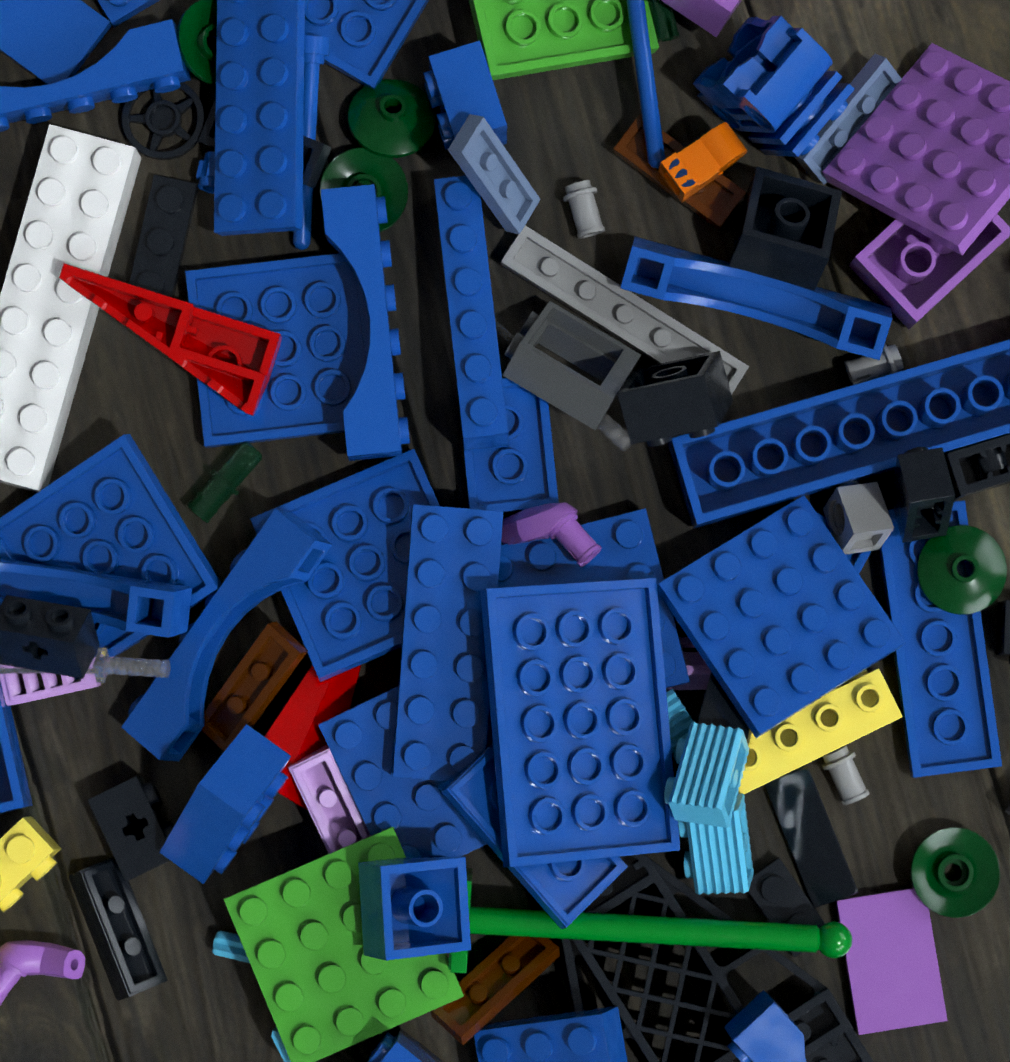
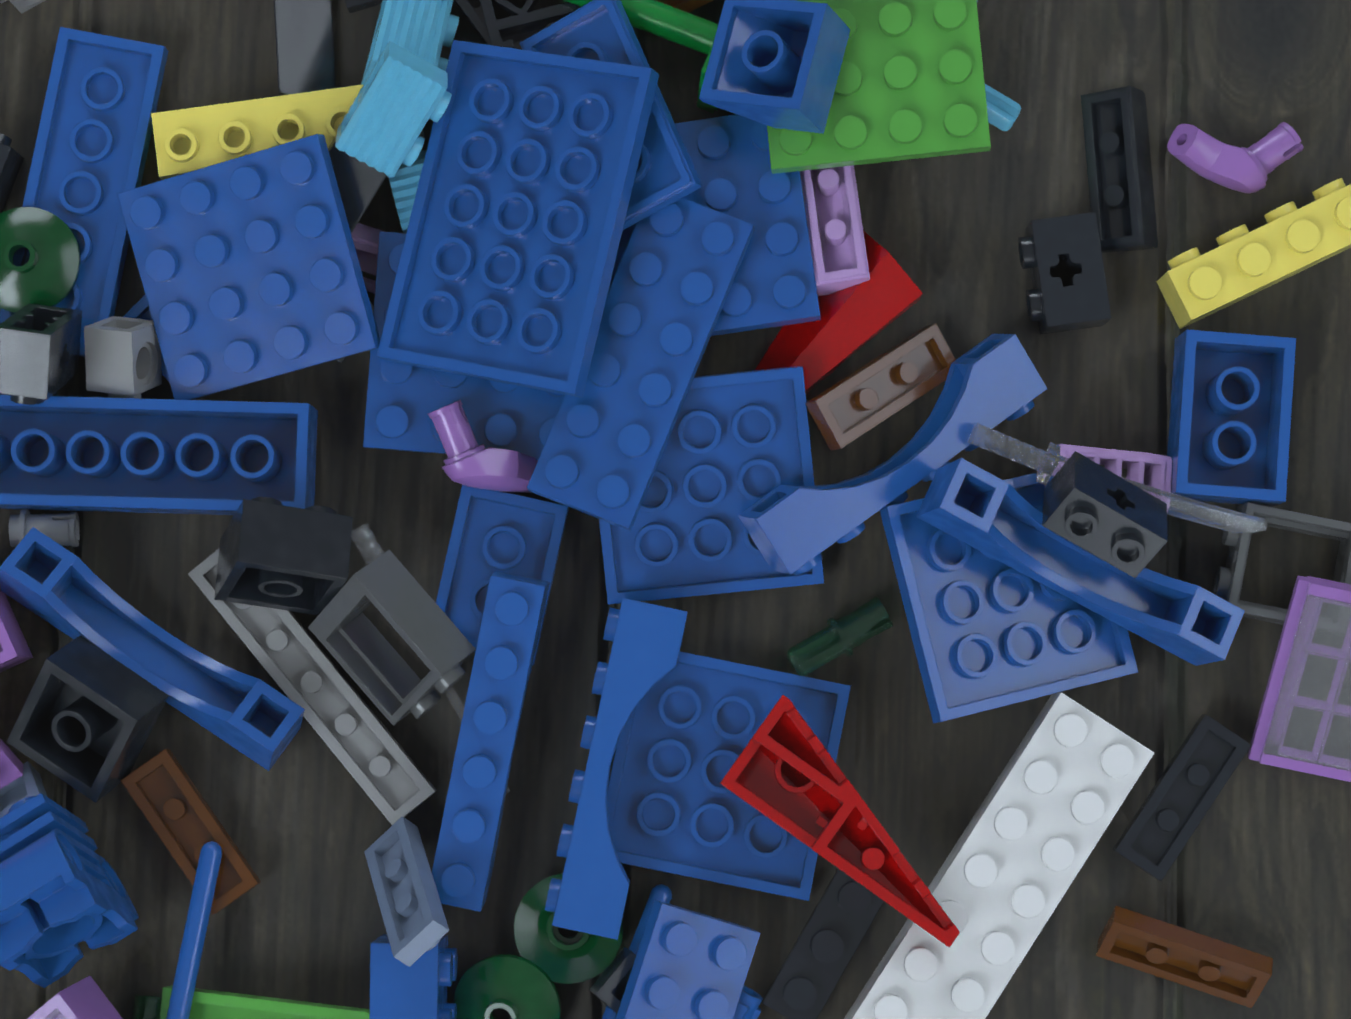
camera: 155 degrees left, 0 degrees up
blue brick [159,724,291,884] -> none
light grey pin [563,180,605,239] -> none
orange leg [658,122,748,203] -> none
light grey pin [822,745,870,805] -> none

